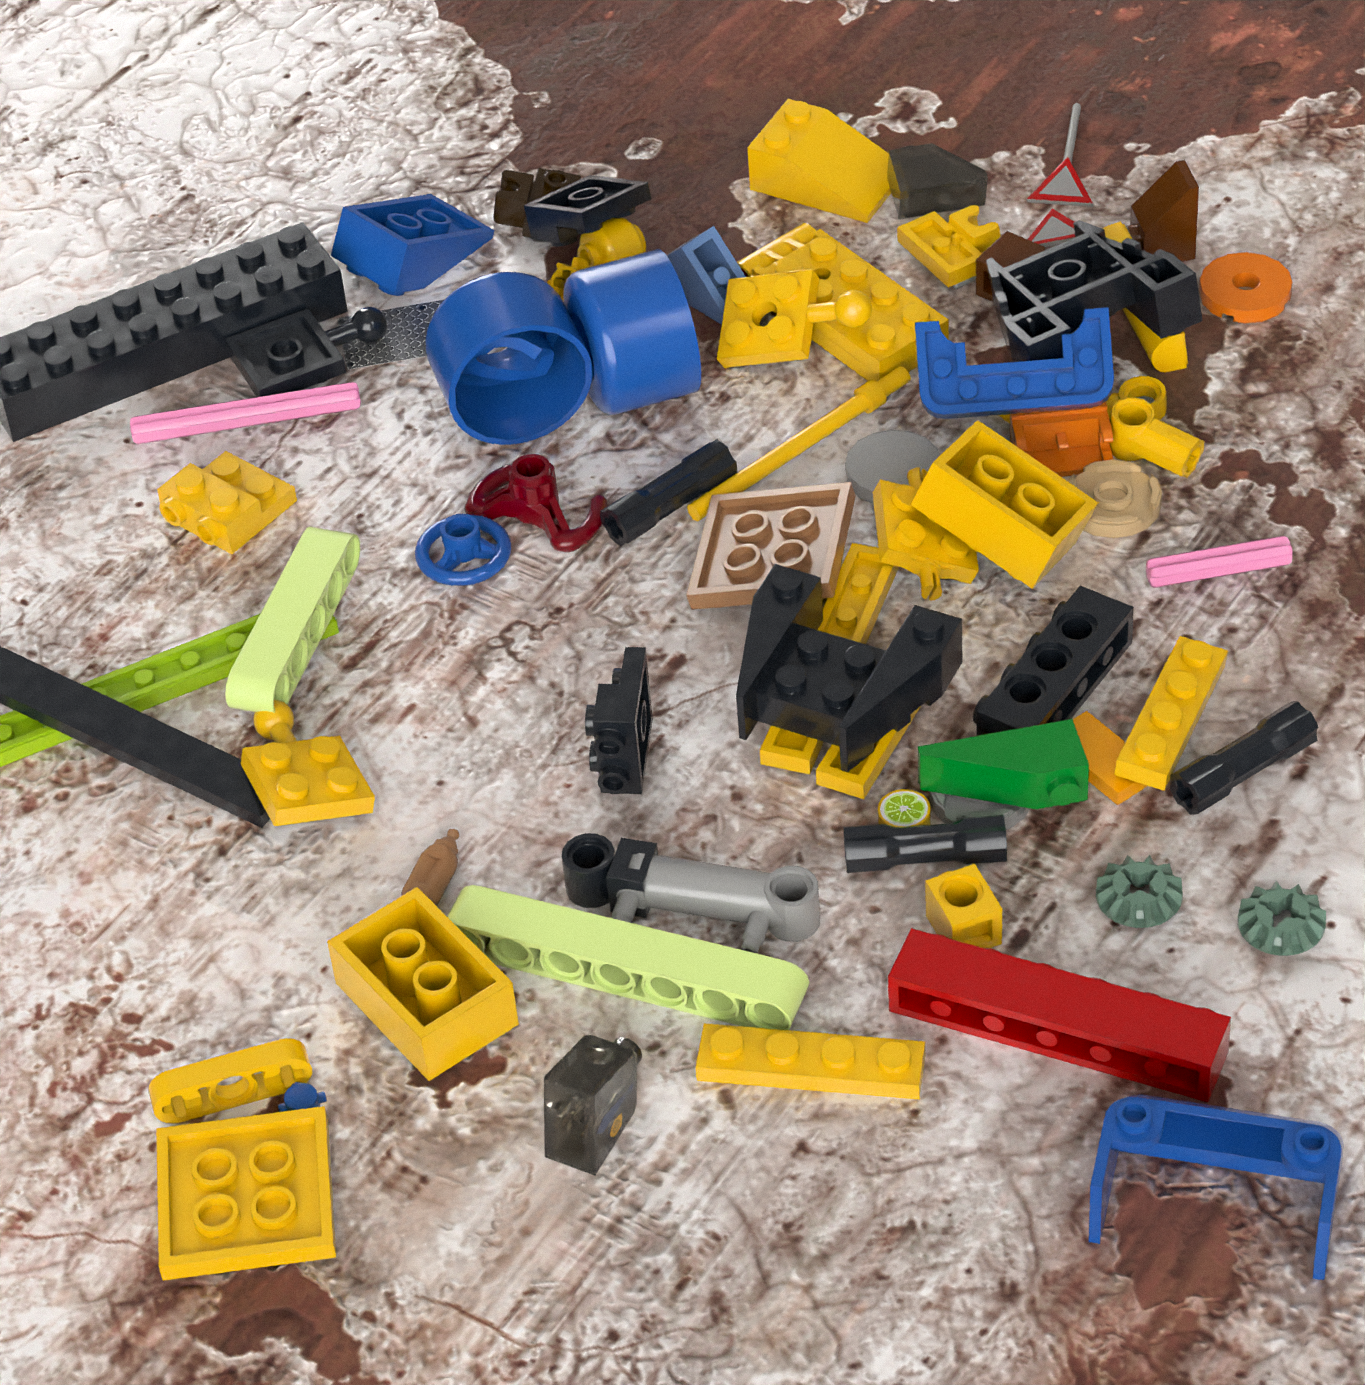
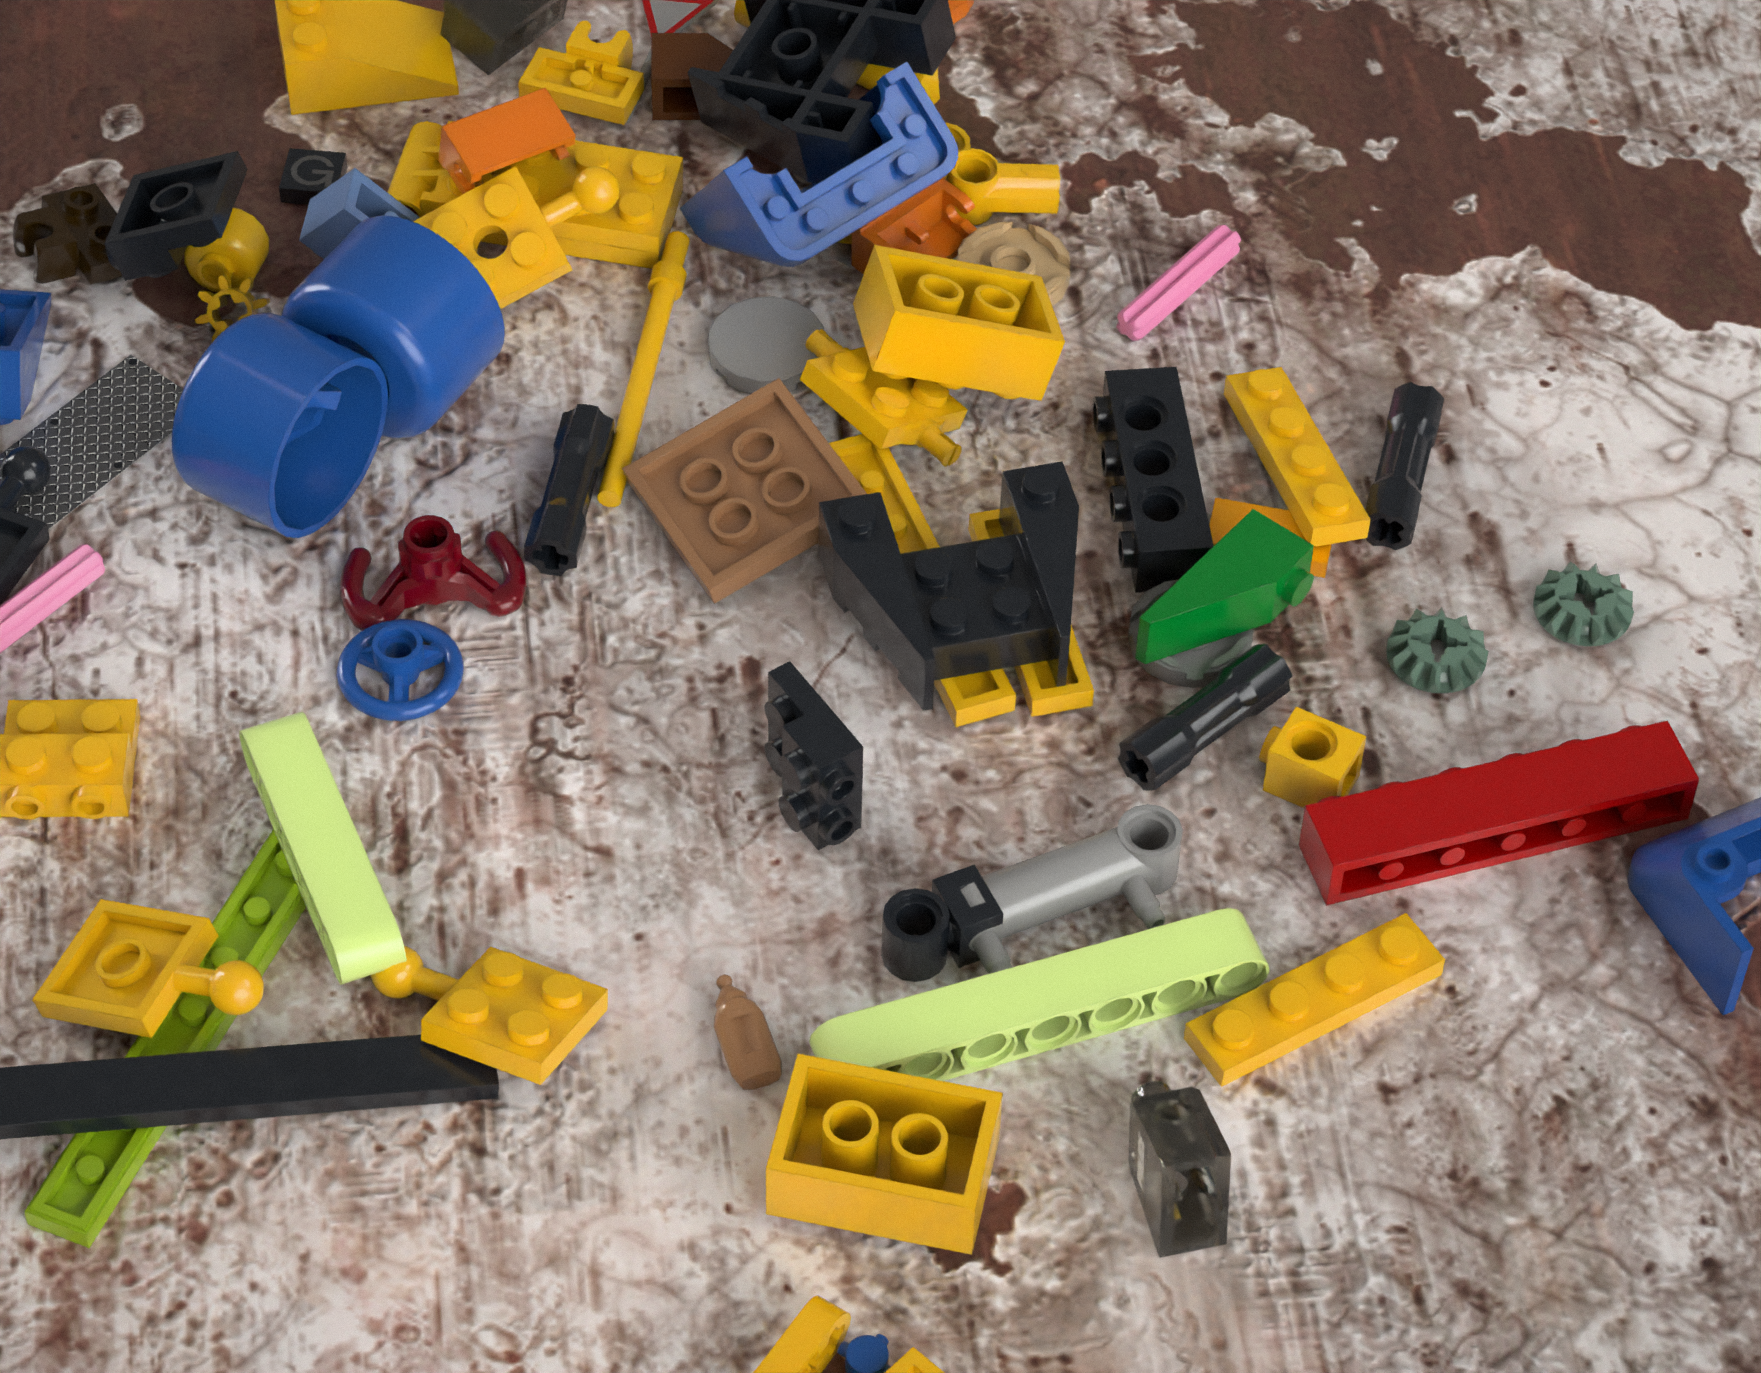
camera: 45 degrees left, 5 degrees up
tile [878,789,931,827] -> none
none -> yellow plate [32,899,264,1038]
none -> black tile [279,148,348,205]
none -> orange hinge [439,87,576,194]

